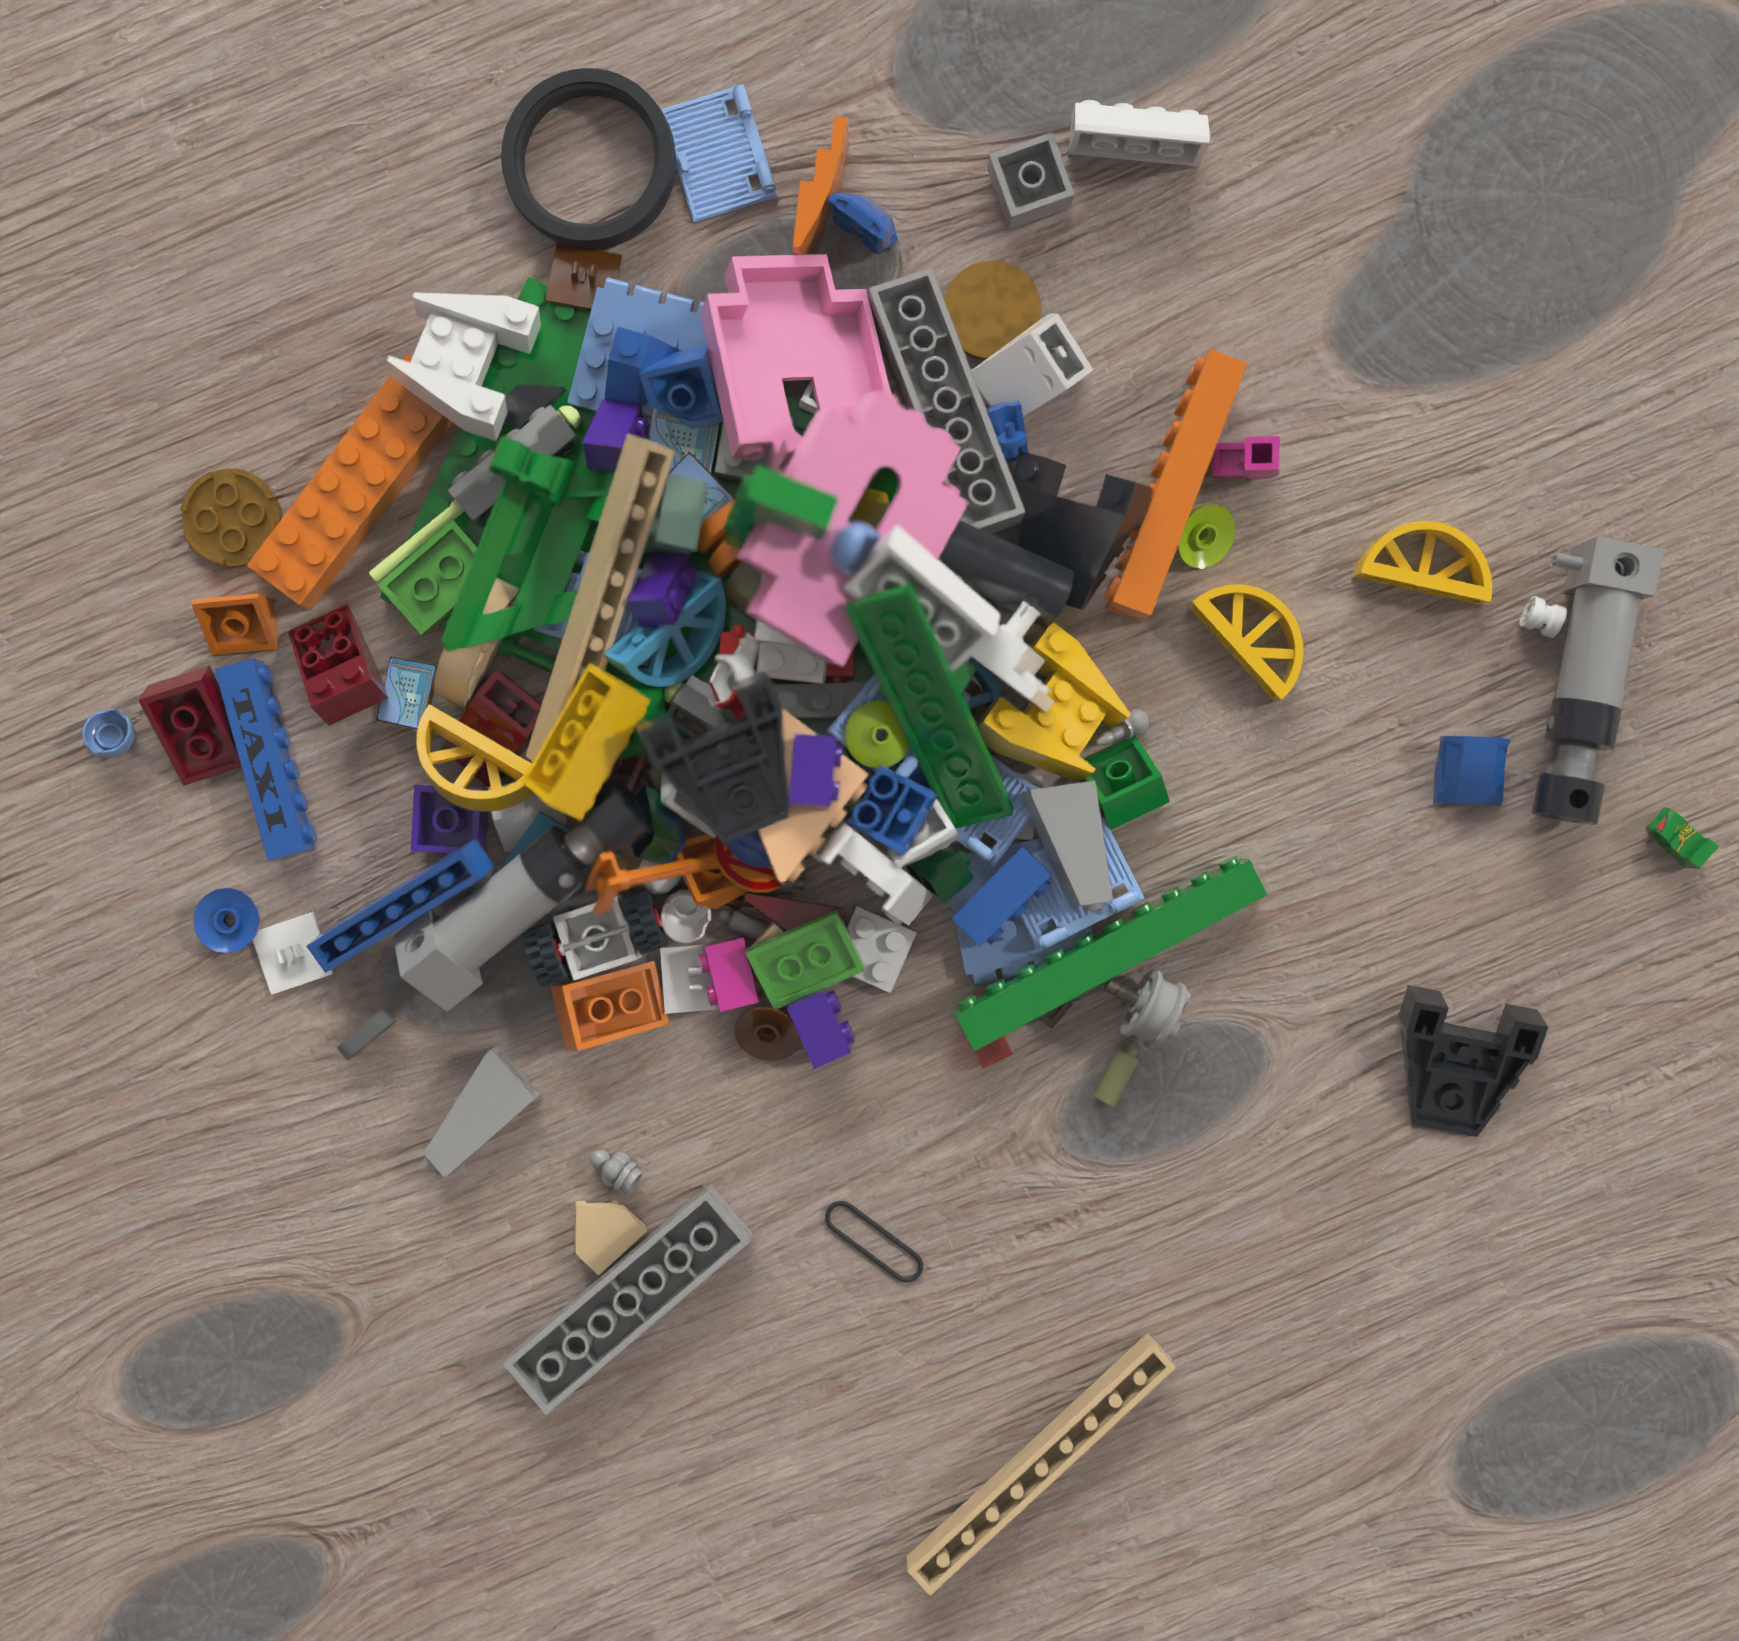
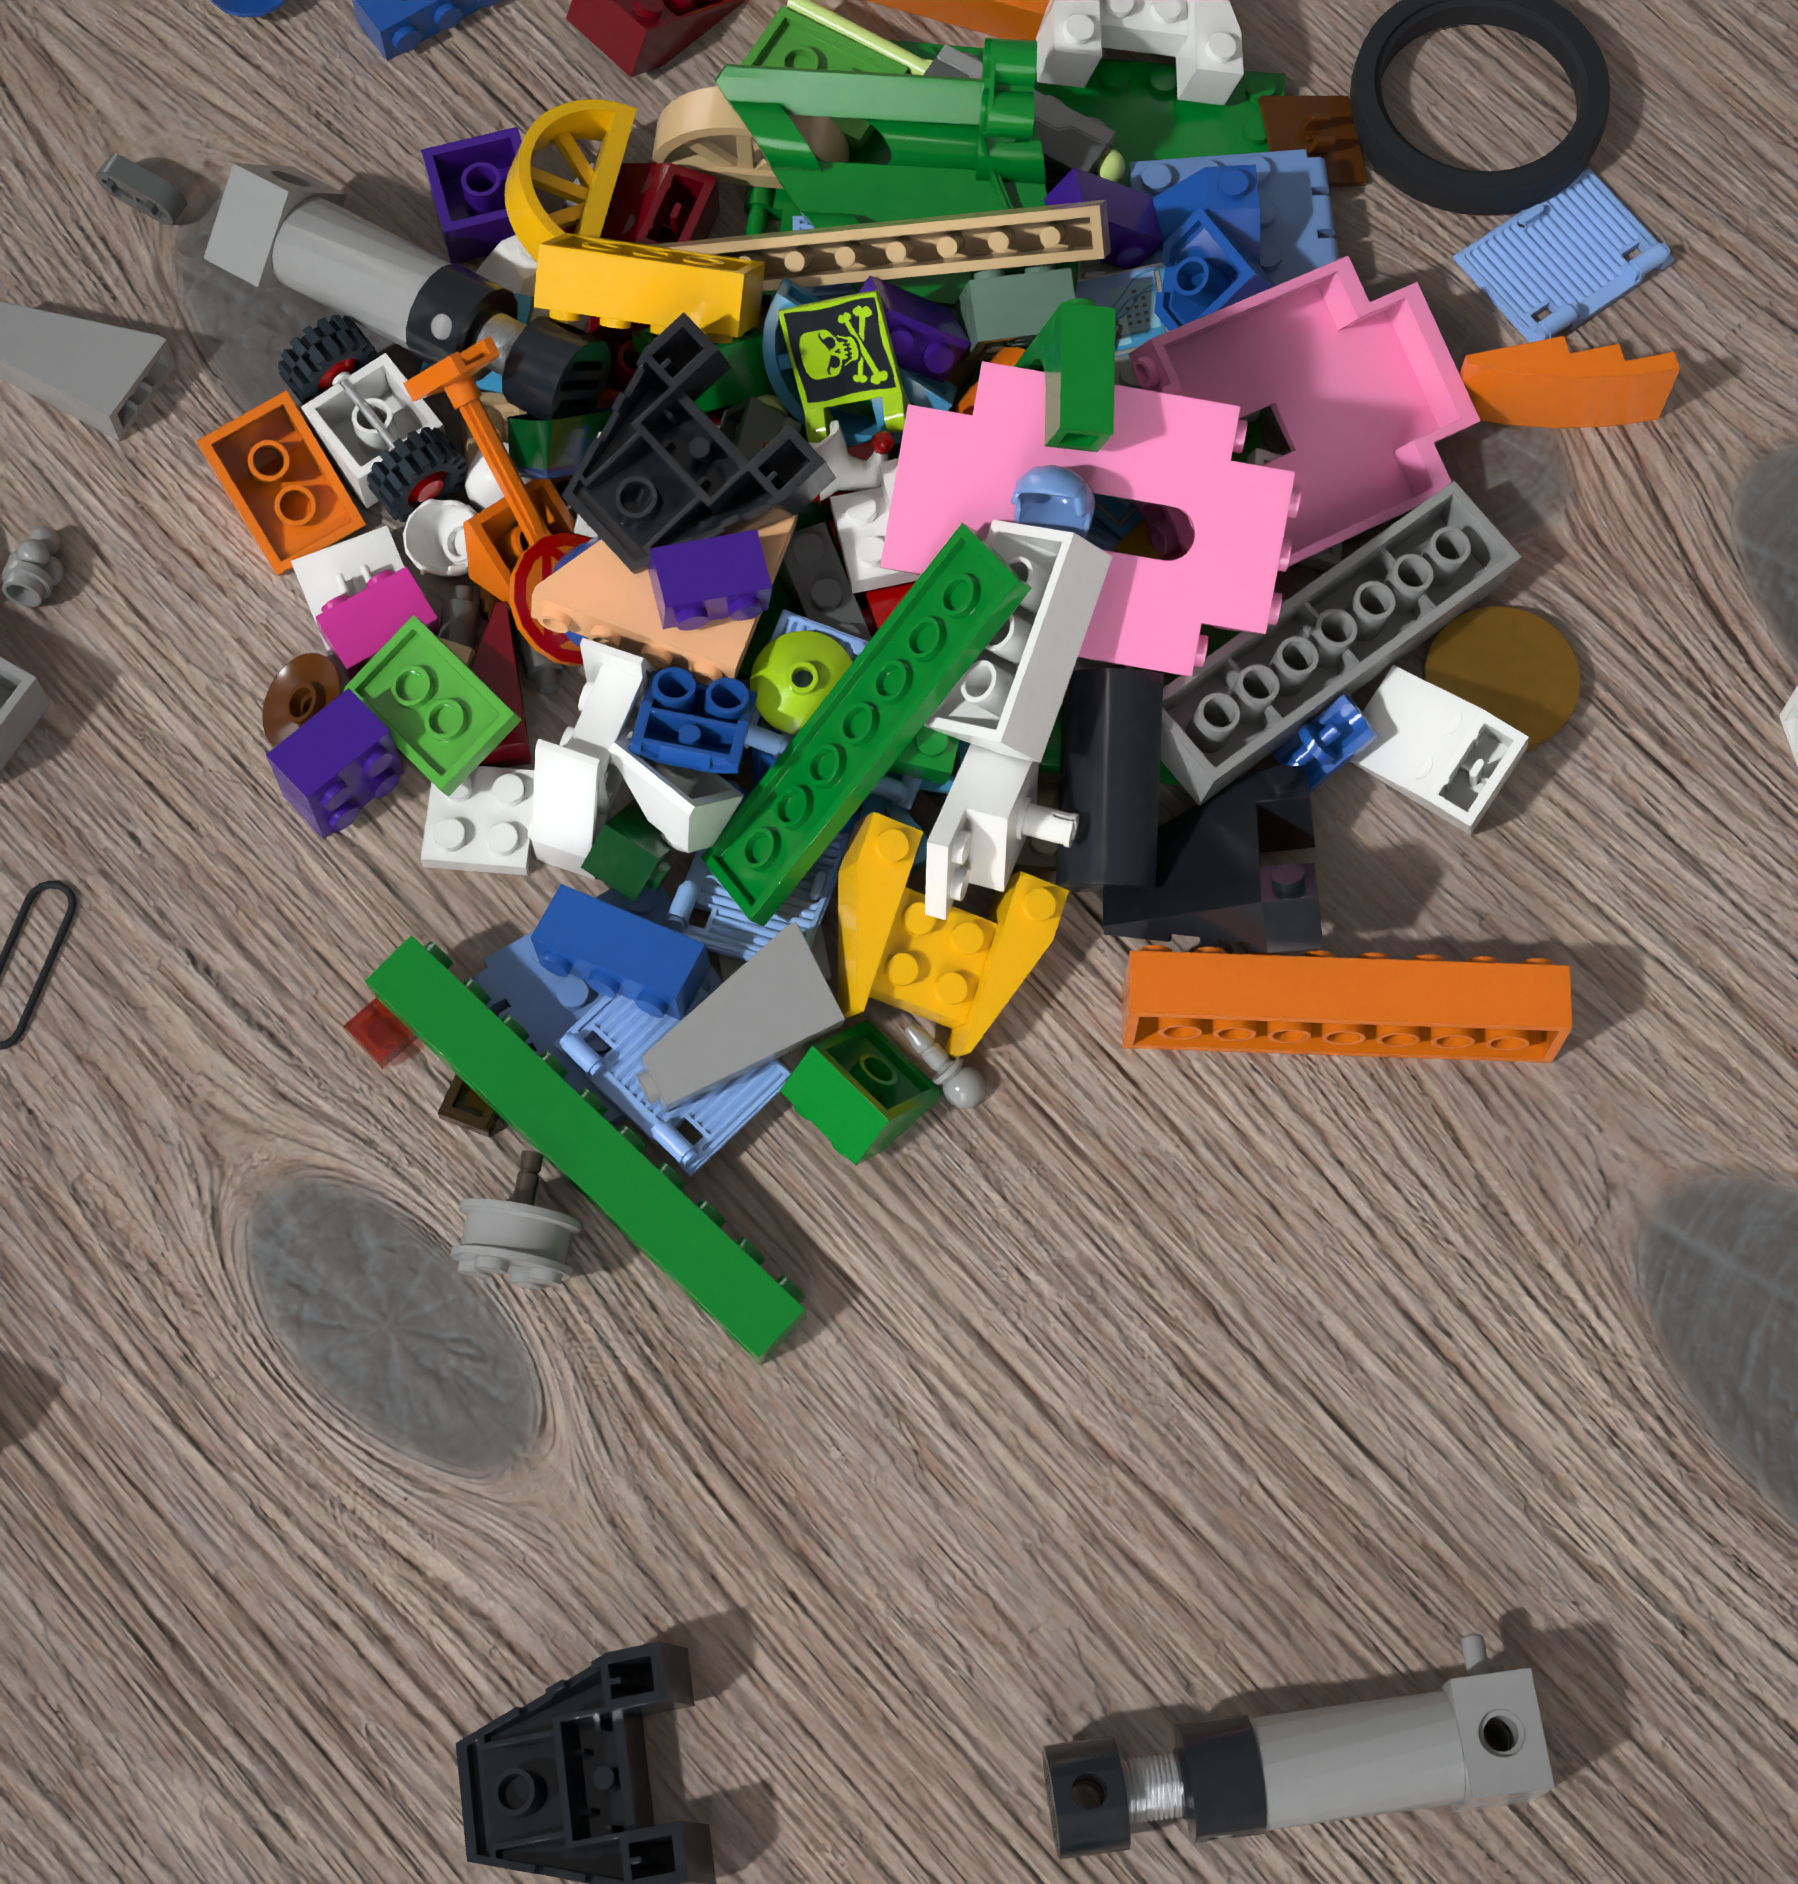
camera: 65 degrees right, 20 degrees down
white piece [253,912,334,995] -> none
blue brick [306,838,494,973] -> none
piece [376,656,437,729] -> none
black slope [505,384,567,430] -> none
blue slope [828,192,898,254] -> none
light grey brick [987,132,1075,229] -> none
olive cylinder [1094,1041,1140,1107] -> none
lime dish [1177,504,1236,568] -> none
yellow window [1187,584,1304,702] -> none
dark pink brick [1212,436,1280,480] -> none
yellow window [1353,521,1492,606] -> none
blue slope [1433,736,1510,806] -> none
white wheel [1520,596,1567,638] -> none
none -> flag [778,290,911,443]

